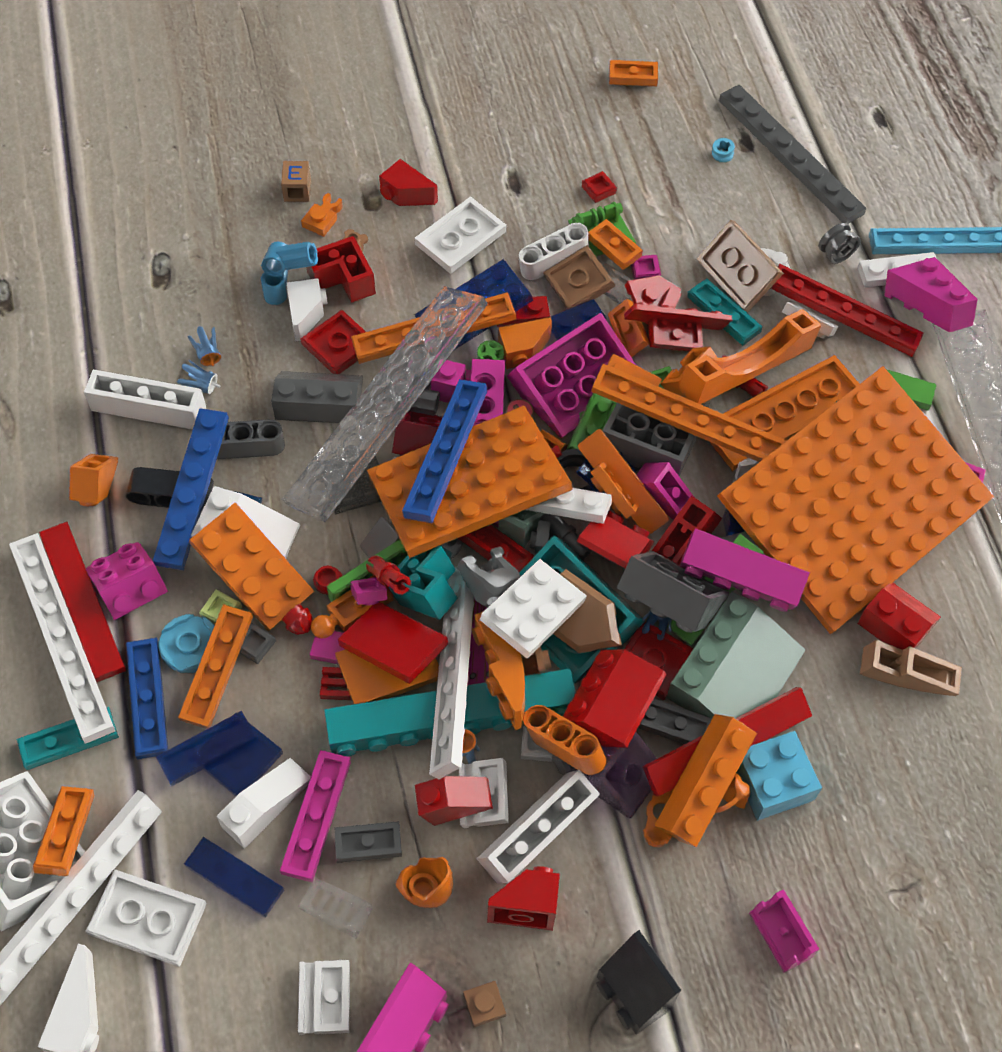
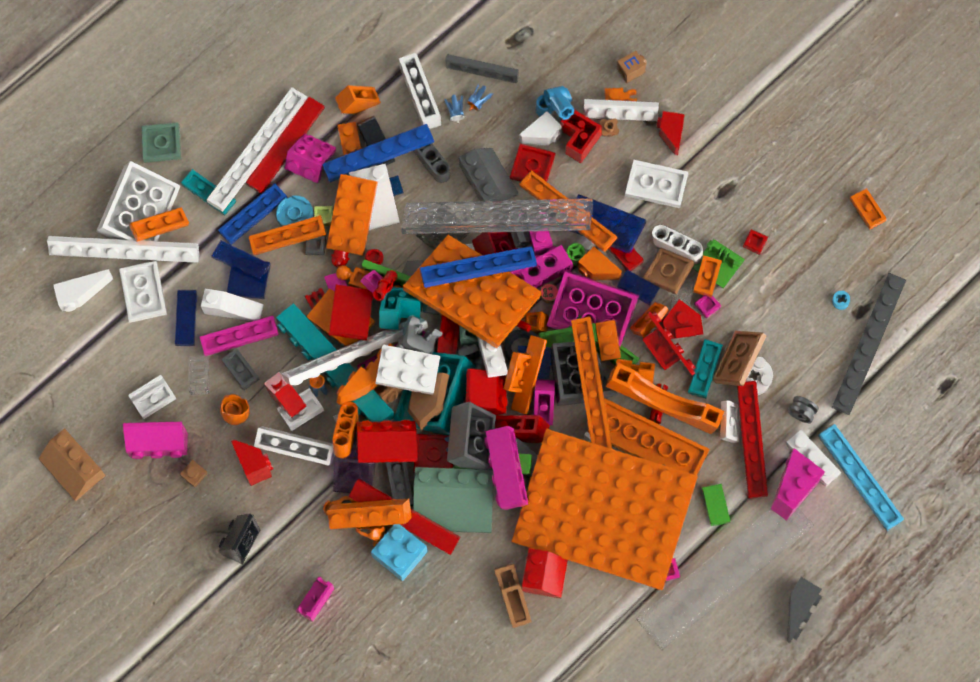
camera: 65 degrees right, 10 degrees up
none -> orange plate [338,121,361,155]
none -> dark grey tile [446,54,519,83]
none -> white plate [584,99,659,121]

